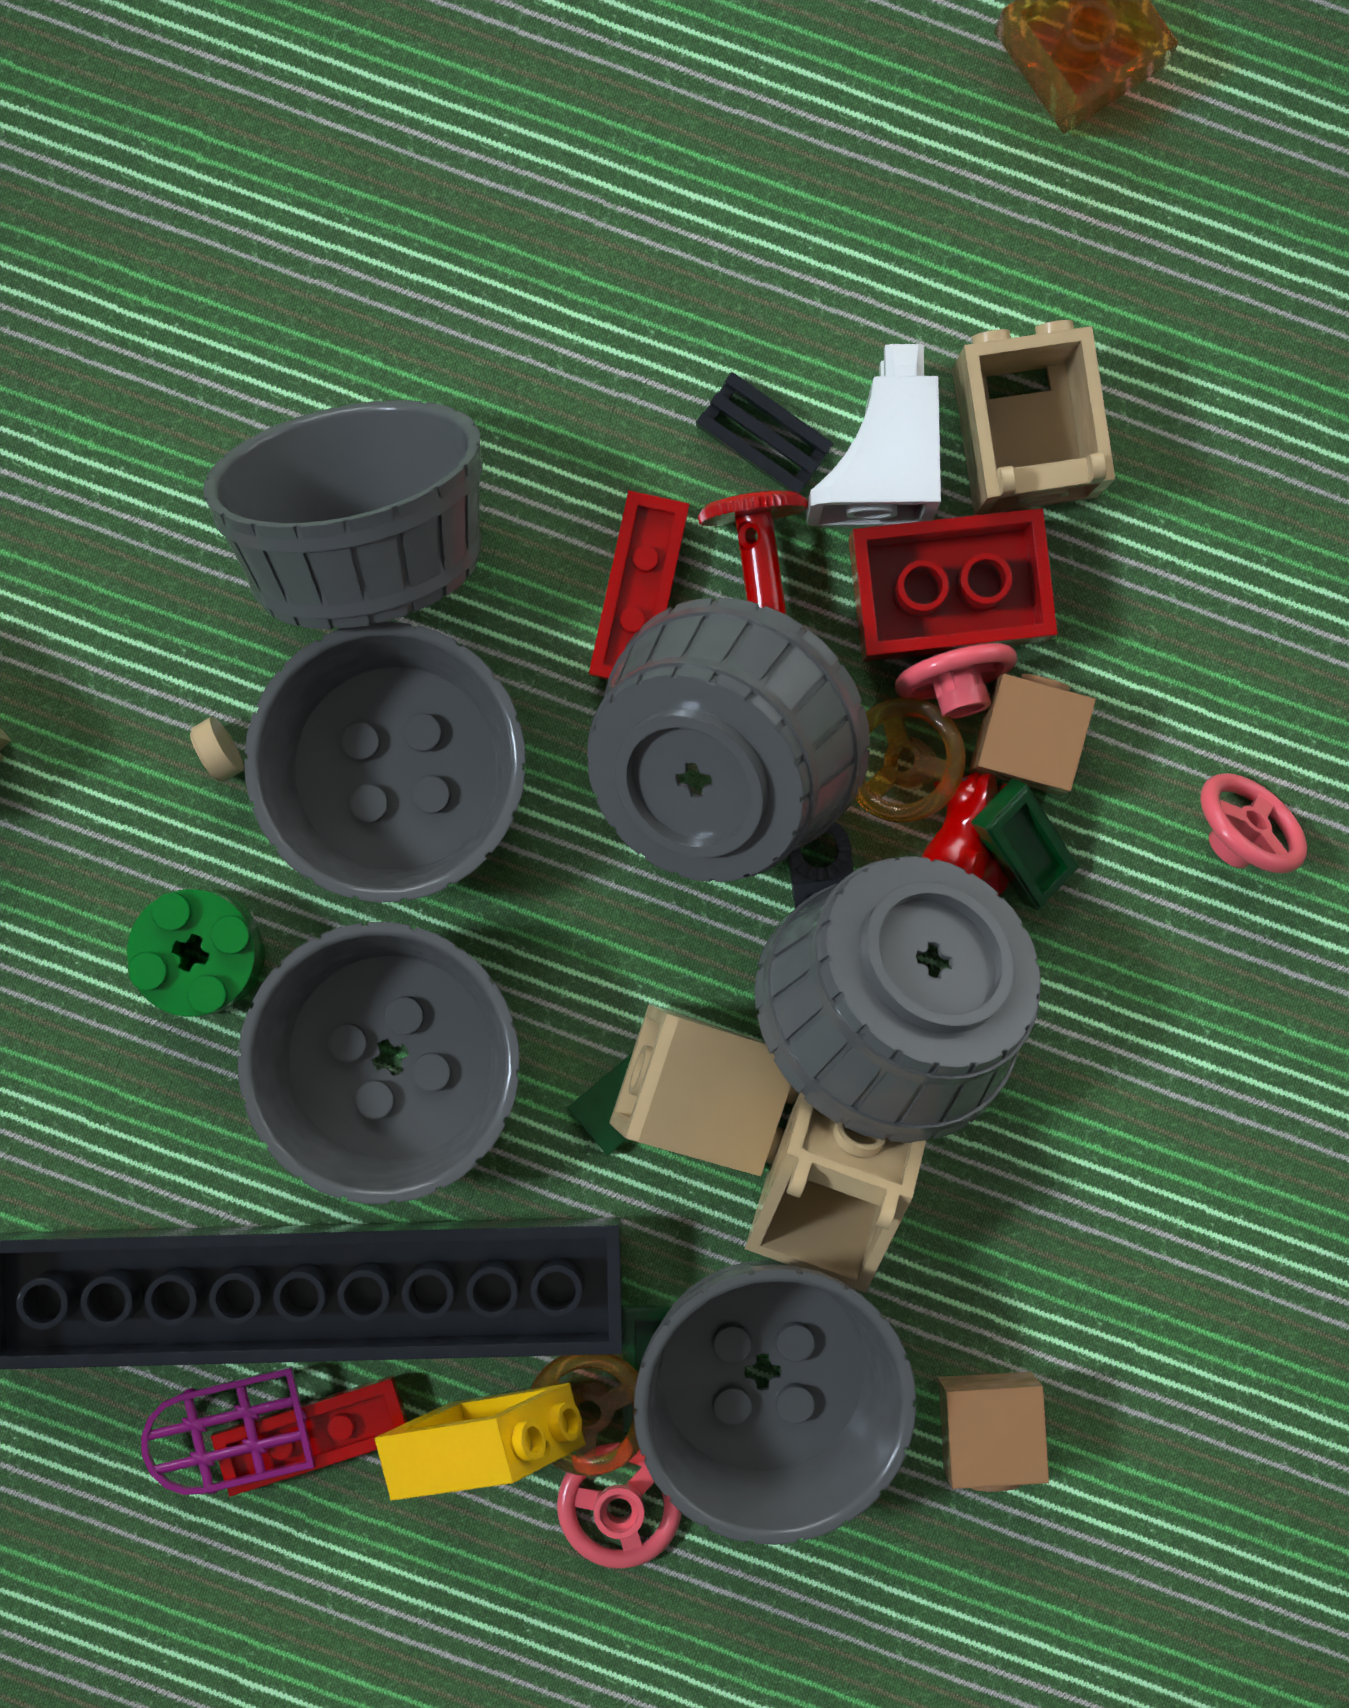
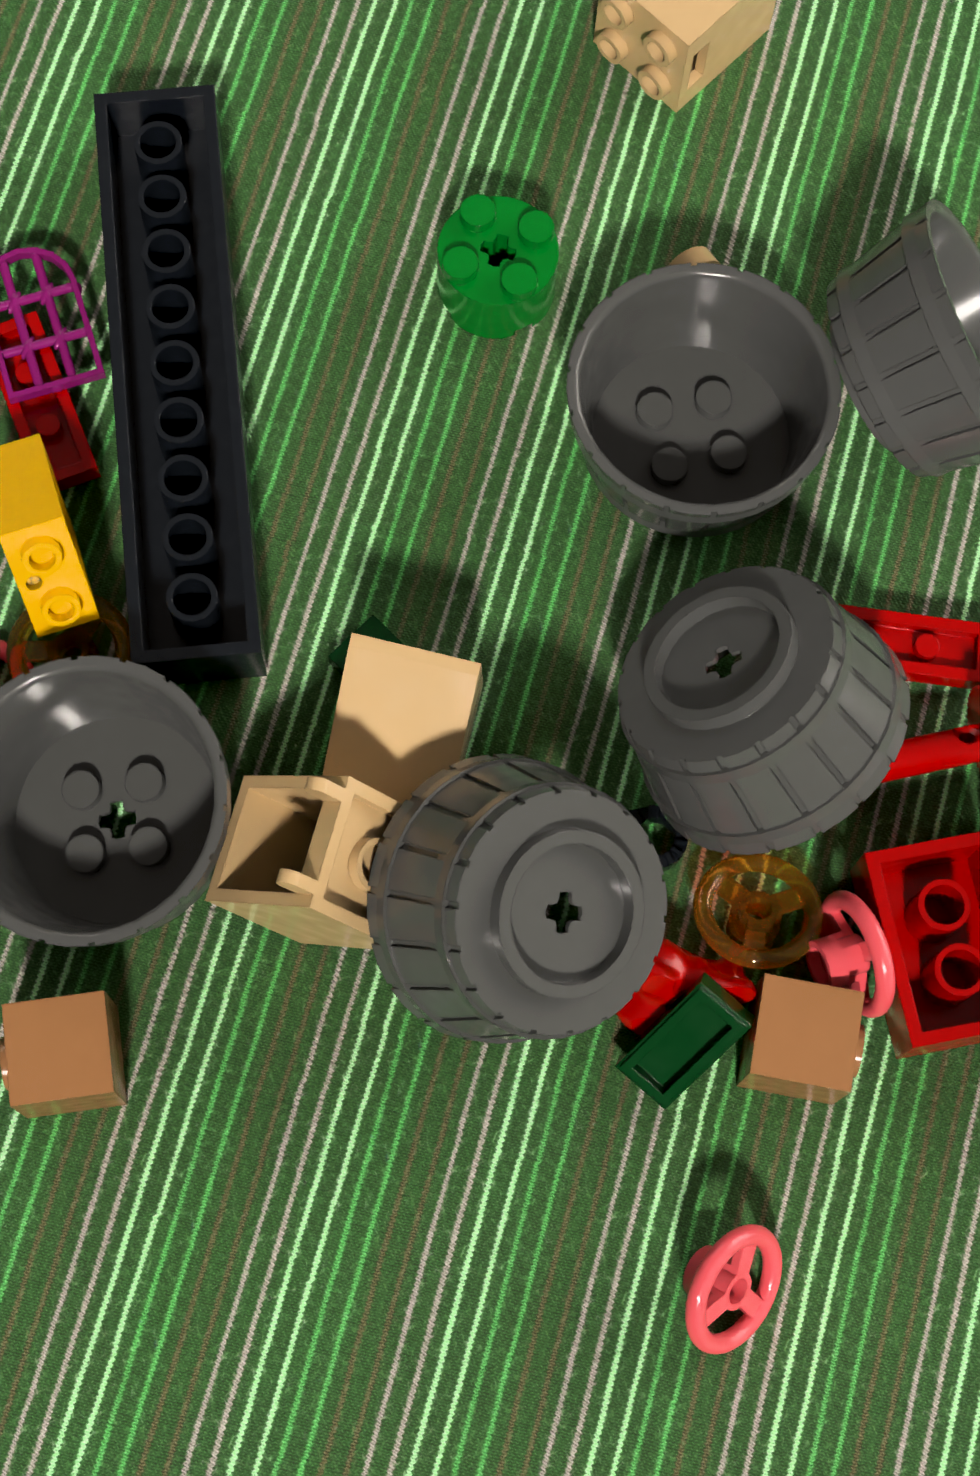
camera: 80 degrees right, 15 degrees down
dark grey piece [238,922,519,1204] -> none

